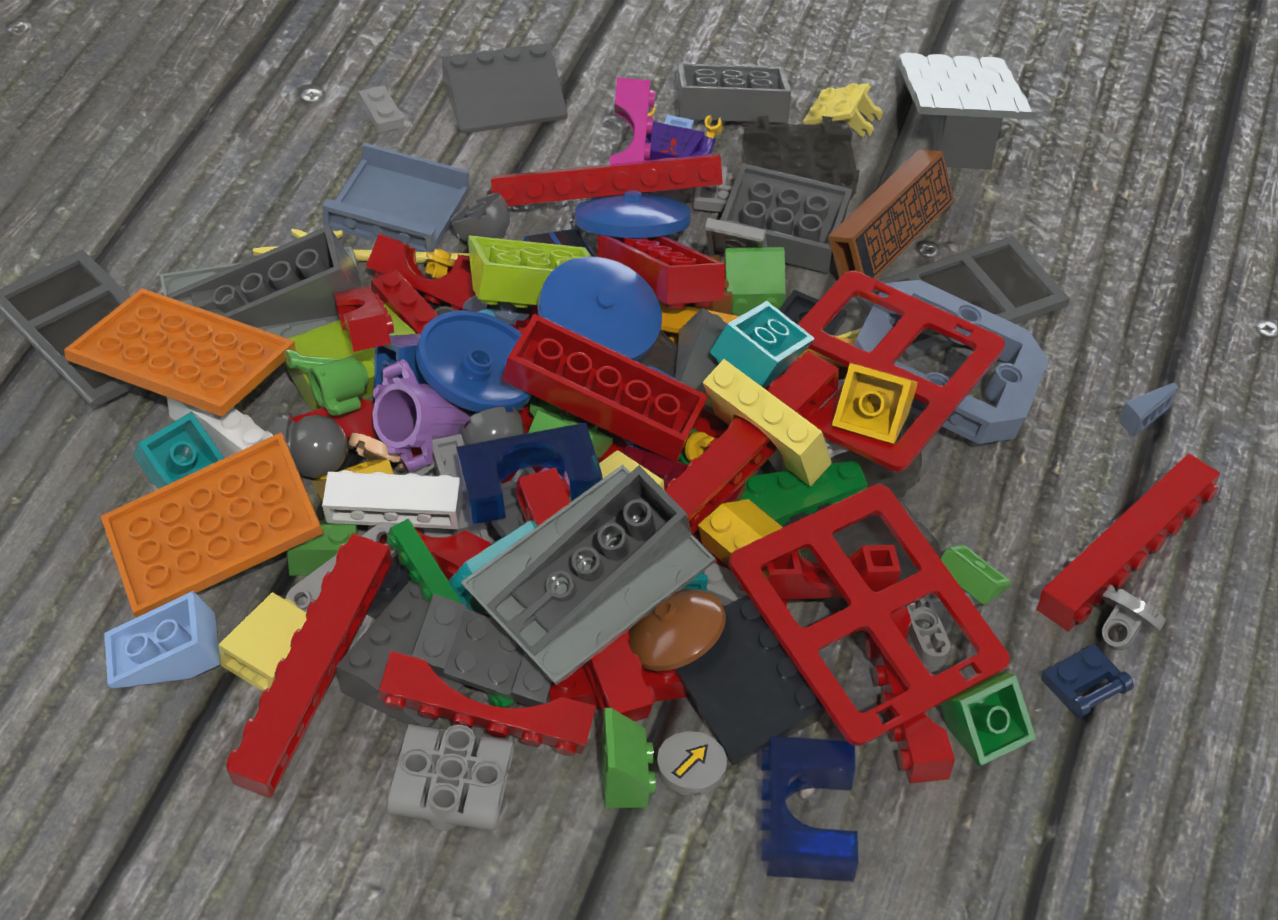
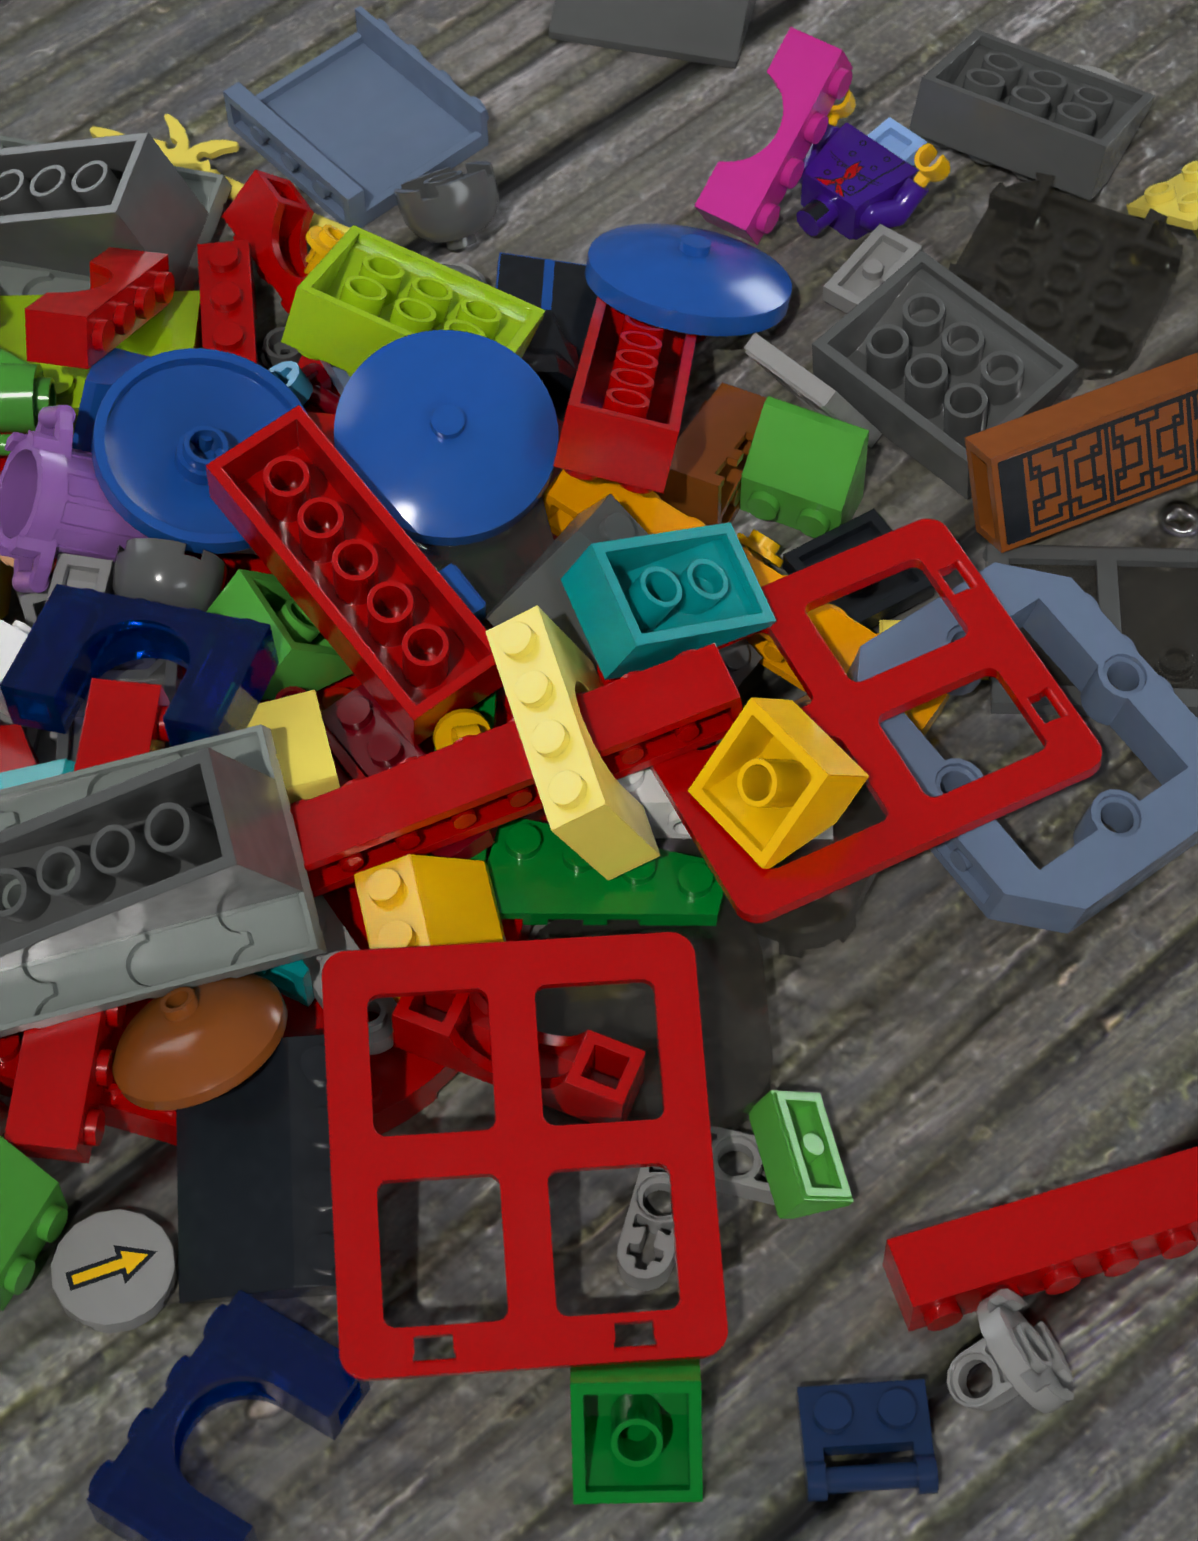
camera: 35 degrees right, 10 degrees up
red brick [491,153,723,206] -> none
red arch [859,606,955,784] -> none

